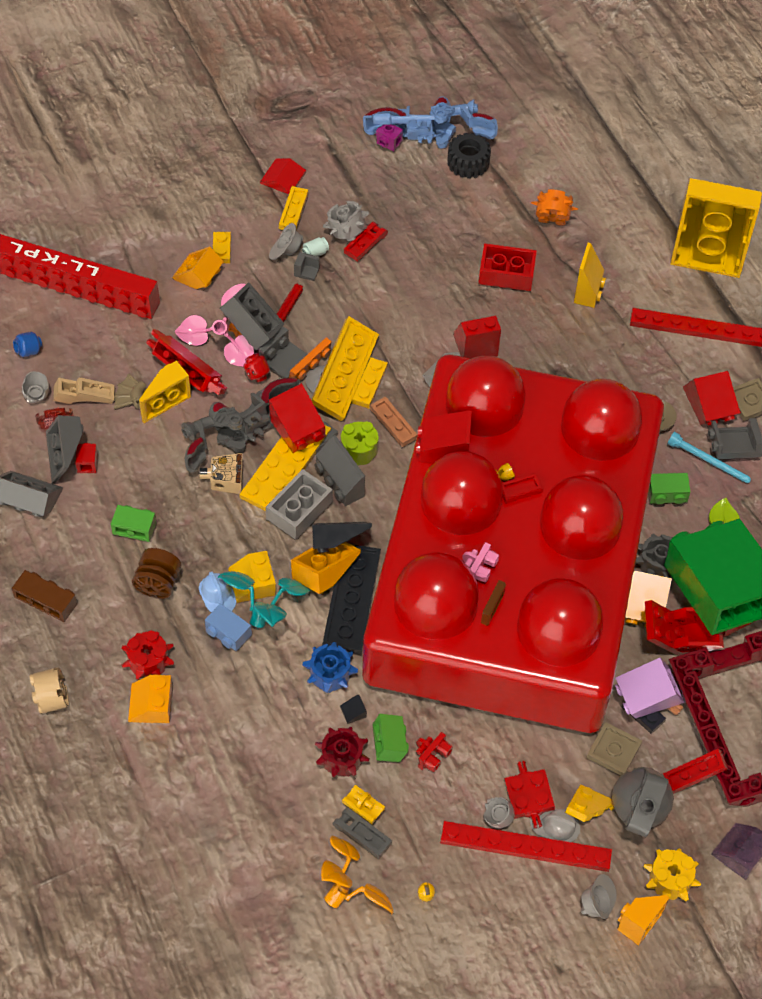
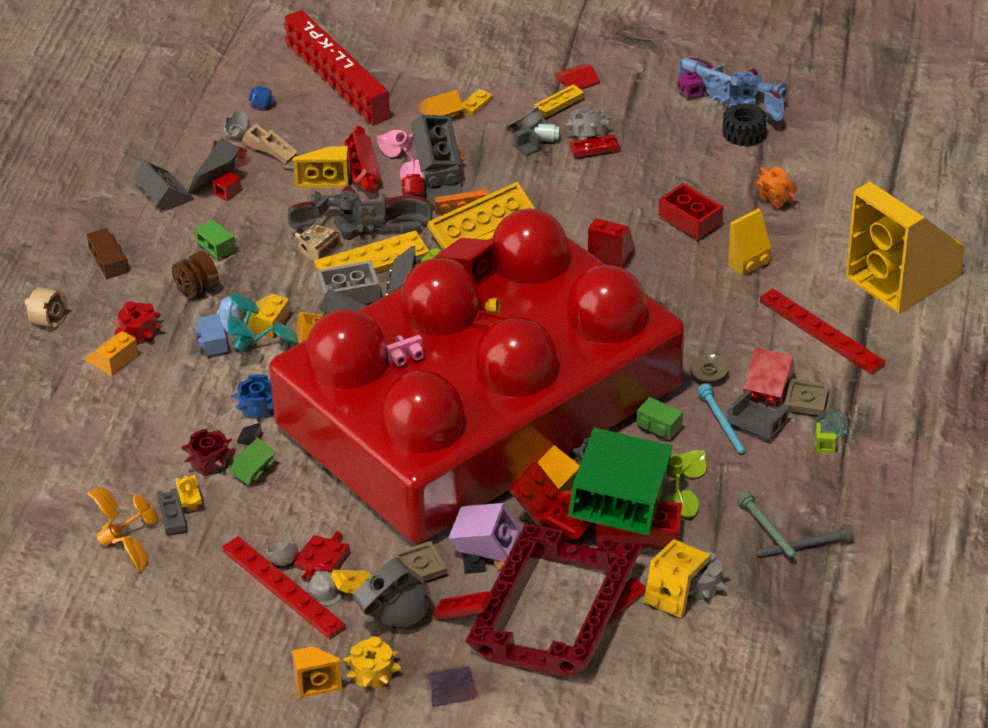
camera: 40 degrees right, 15 degrees down
red slope [269,383,326,453] -> none
red axle [276,283,303,322] -> none
red hips [416,732,453,772] -> none
yellow hinge [418,882,435,902] -> none
reddish brown tile [481,580,506,626] -> none
light grey piece [581,874,616,919] -> none

